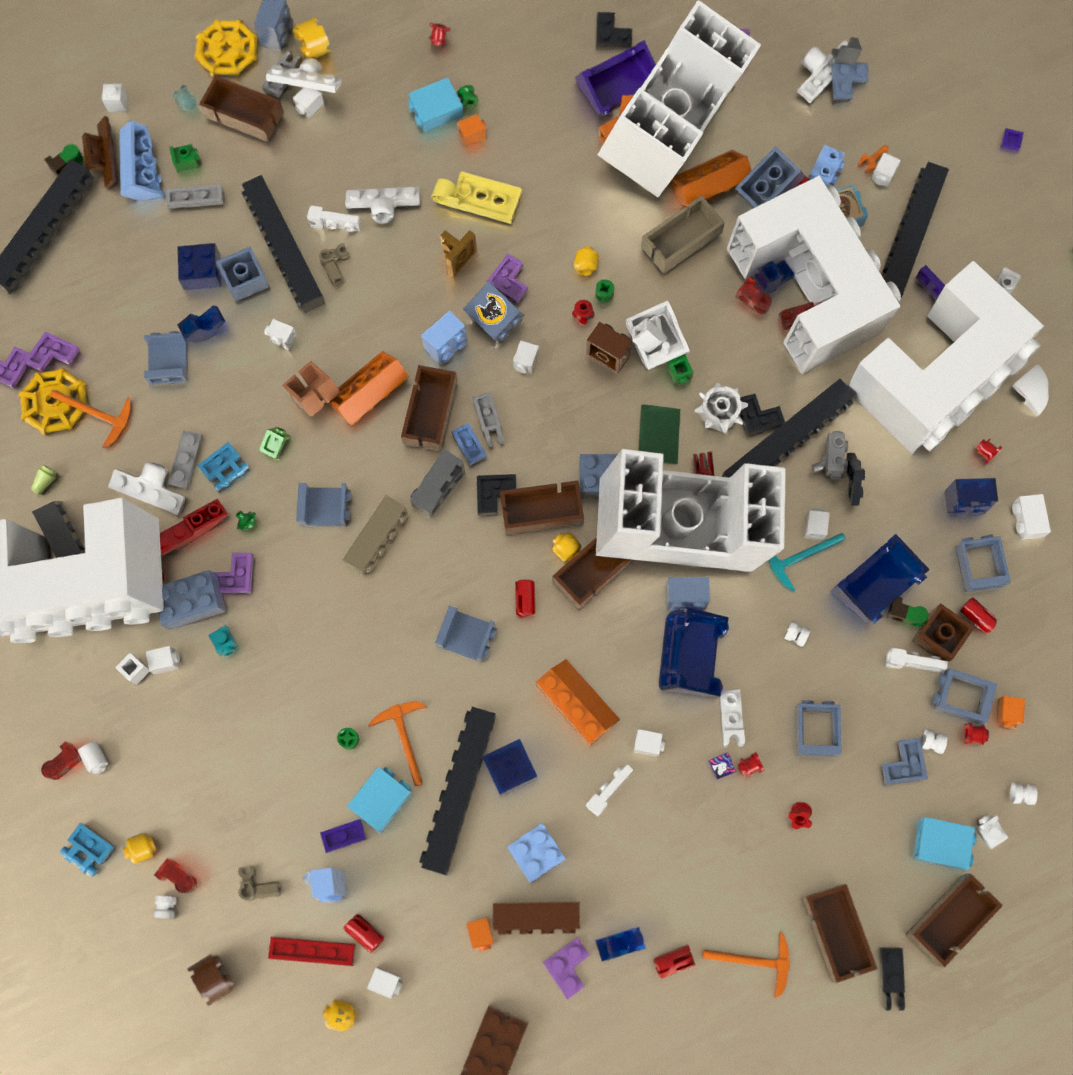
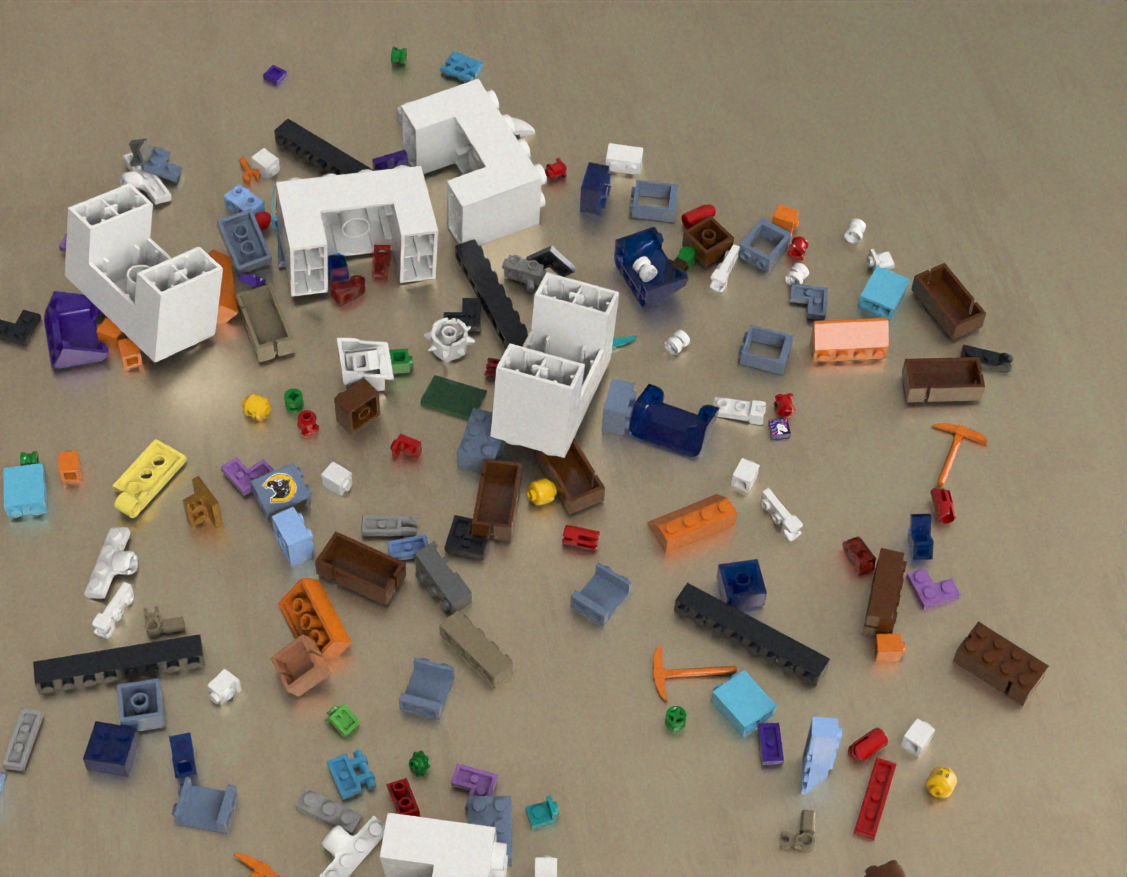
camera: 80 degrees left, 20 degrees down
light blue brick [507,823,566,883] -> none
red brick [788,802,812,829] -> none
none -> dark purple plate [239,273,267,288]
none -> red bracket [390,433,422,459]
none -> white wheel [633,256,658,282]
none -> slope [810,318,889,362]
none -> clear red leg [842,536,876,576]

